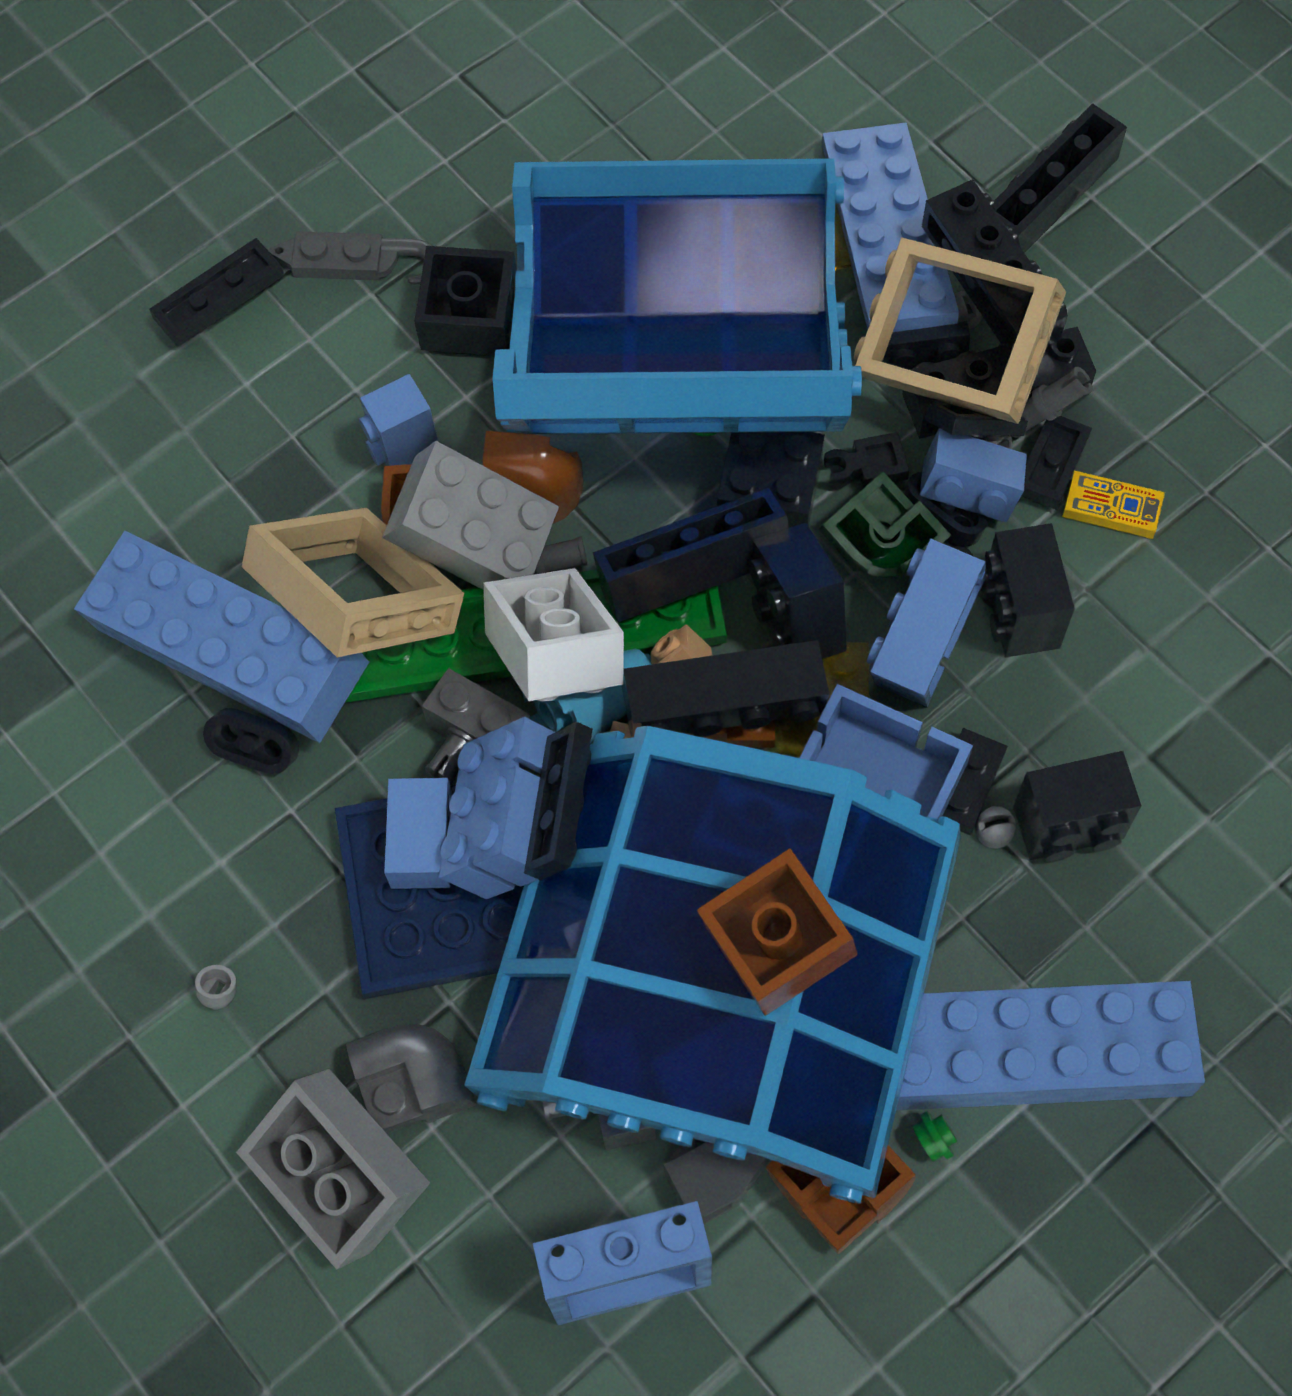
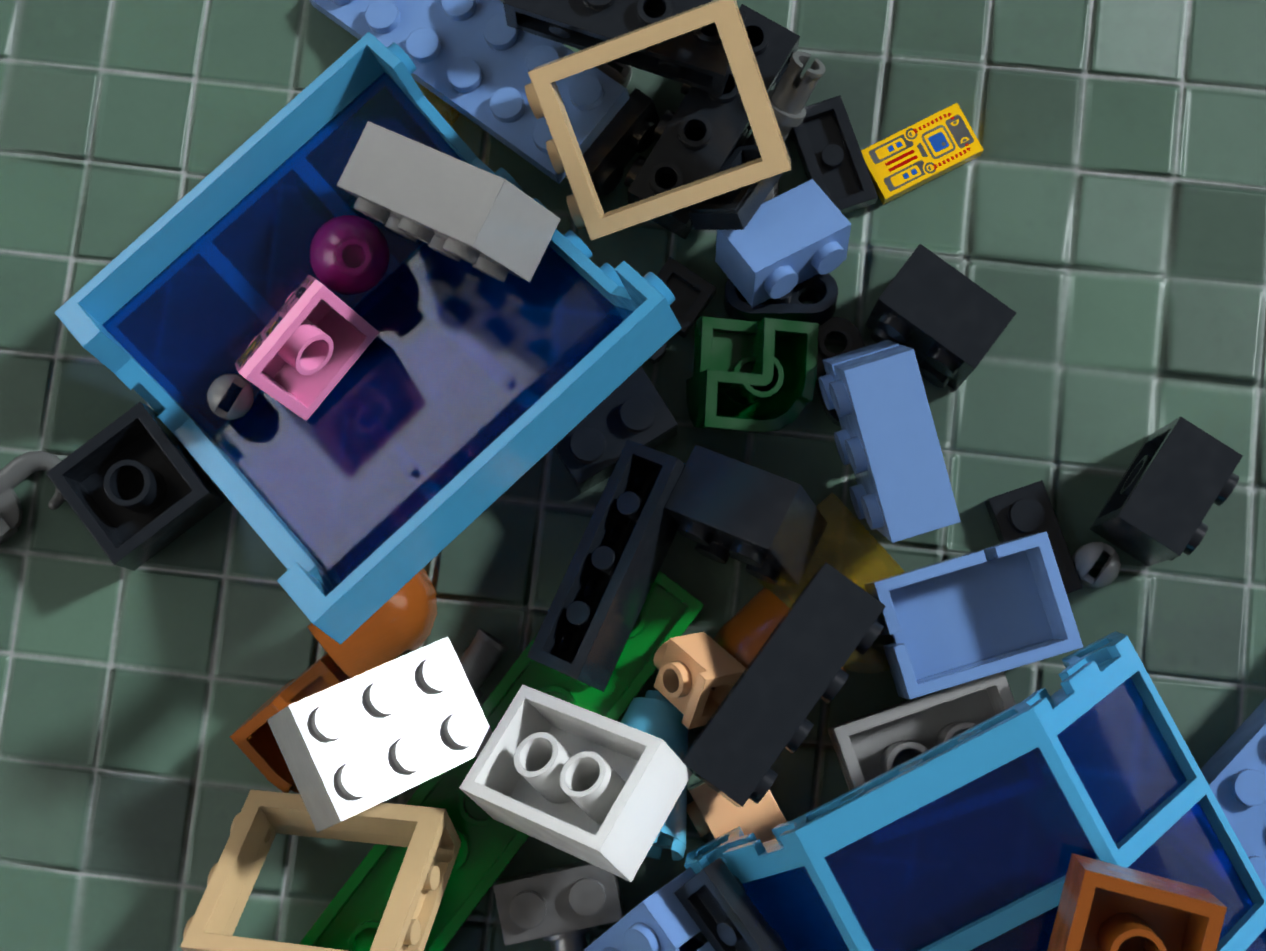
camera: 40 degrees left, 15 degrees up
medium blue brick [359,374,438,466] -> none
none -> light grey hinge [207,373,254,420]
none -> bright pink slope [235,275,380,421]
none -> magenta brick [309,215,390,295]
none -> light grey brick [337,121,561,282]

